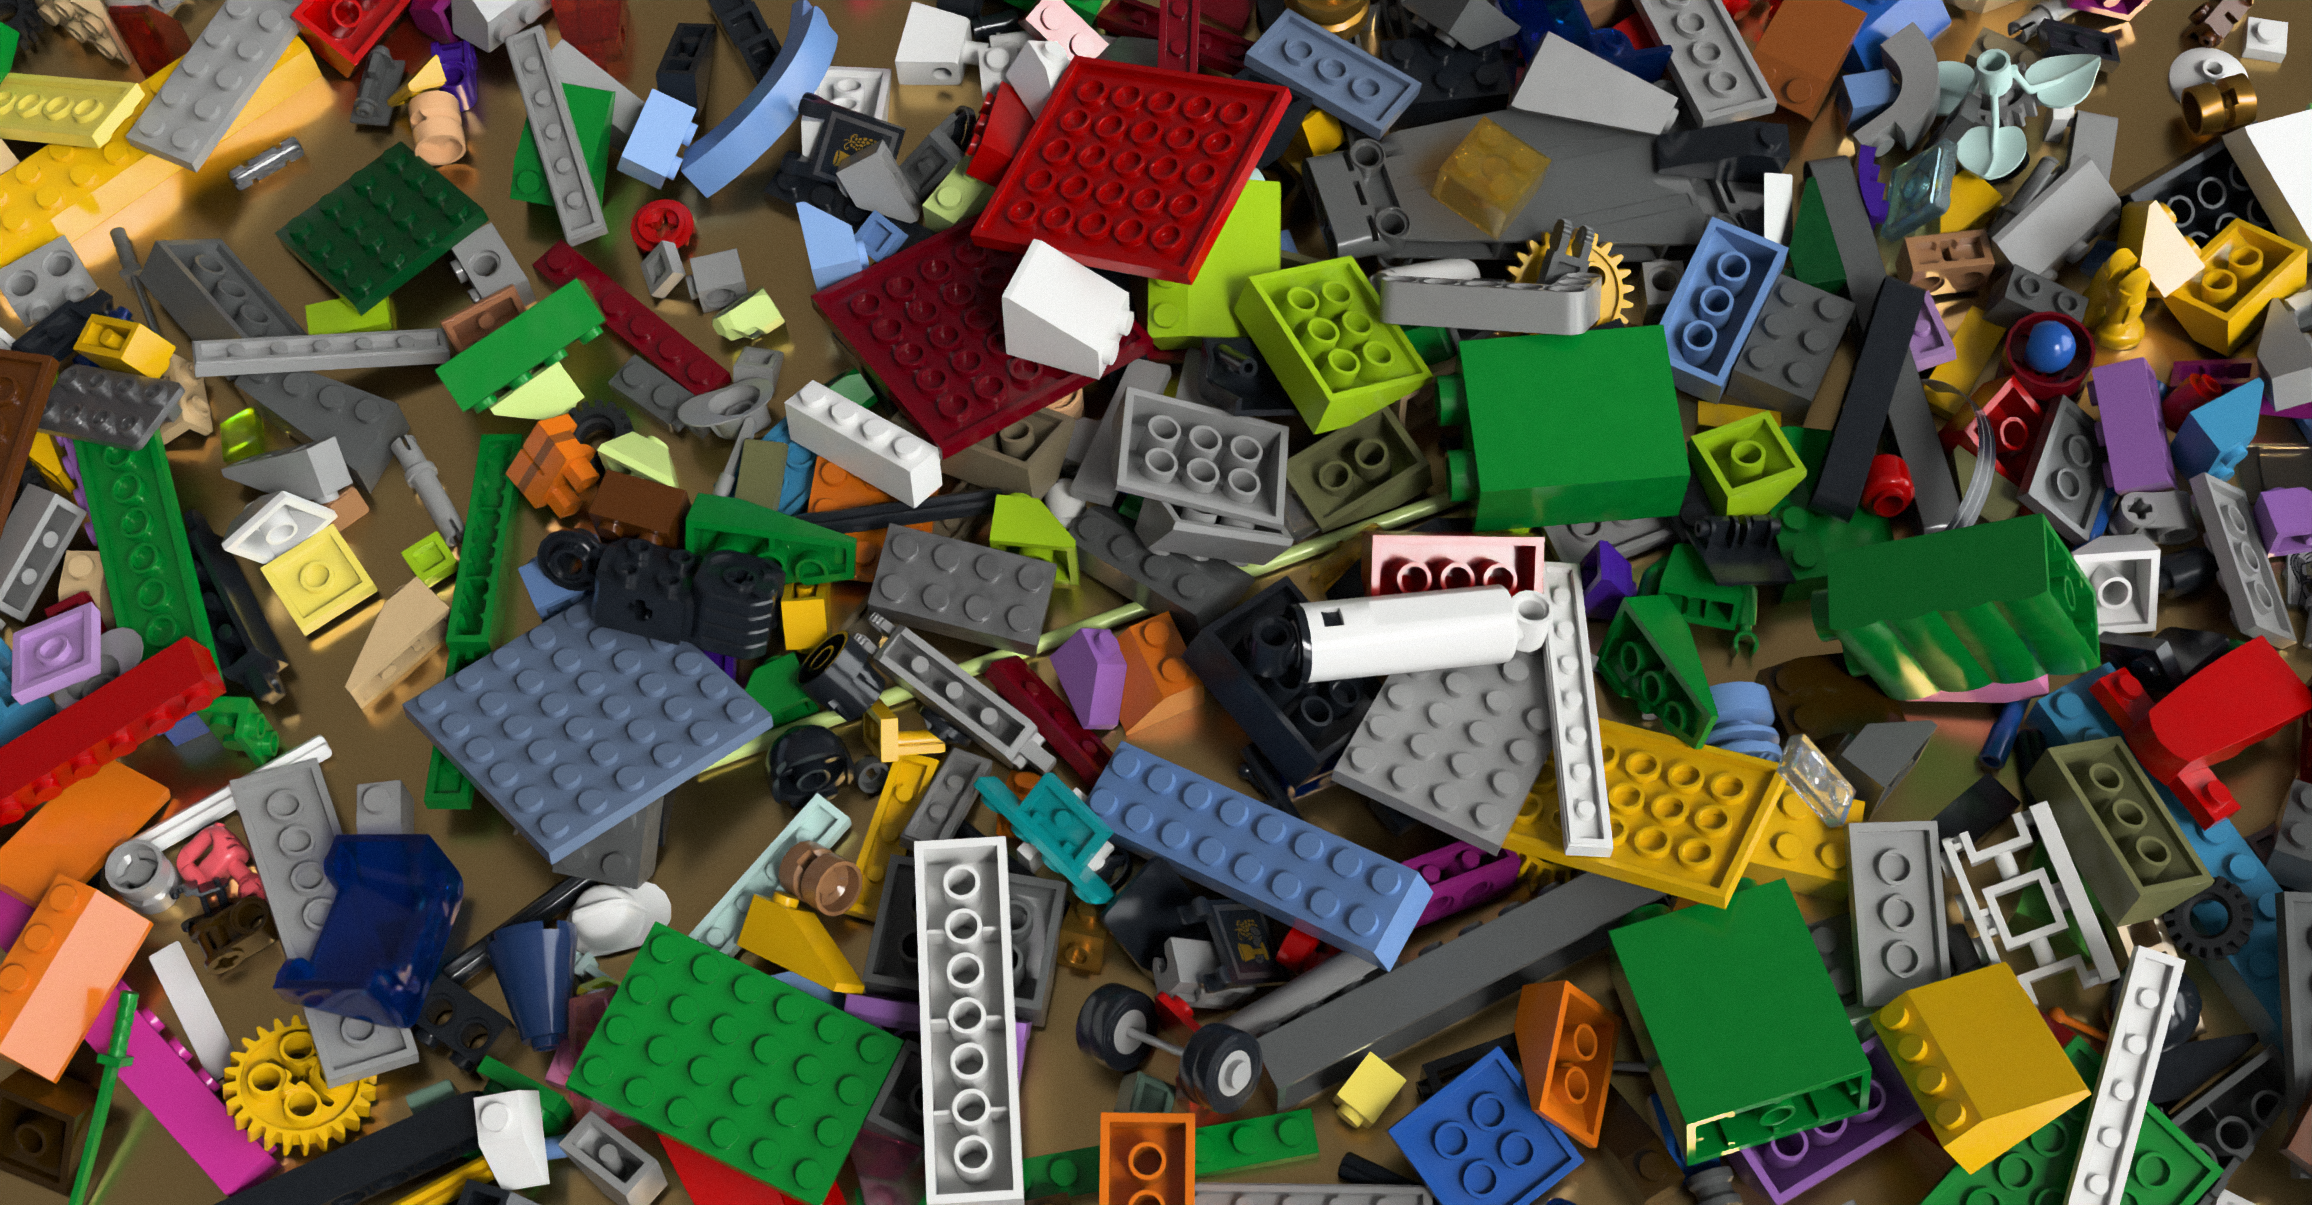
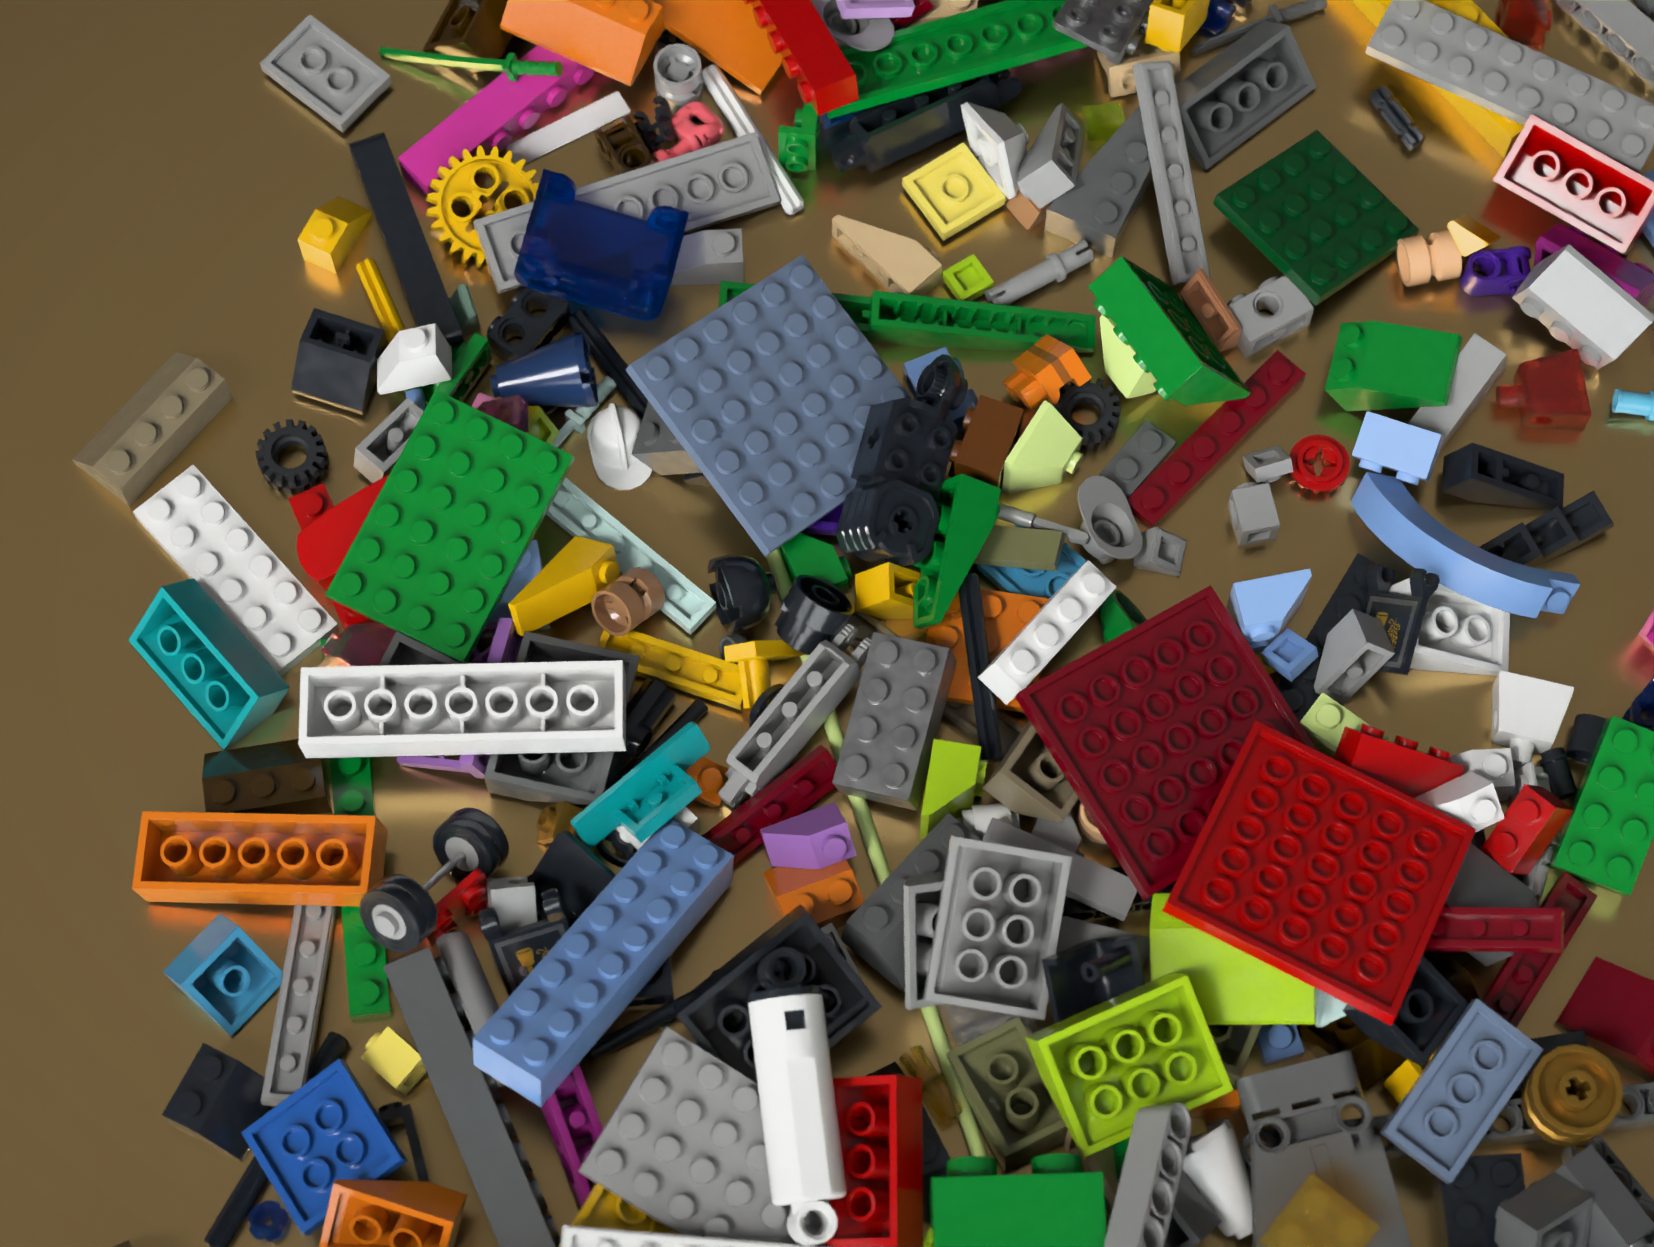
camera: 90 degrees right, 5 degrees up
lime tile [305,296,393,335] -> none
dark grey hinge [349,45,406,126] -> none
light grey tile [504,24,609,247] -> none
yellowish green rock [712,286,785,341] -> none
dark grey piece [899,105,976,202] -> none
light grey tile [899,747,993,851] -> none
white slope [1002,239,1134,380] -> none
sand green slope [1114,1071,1176,1113] -> none

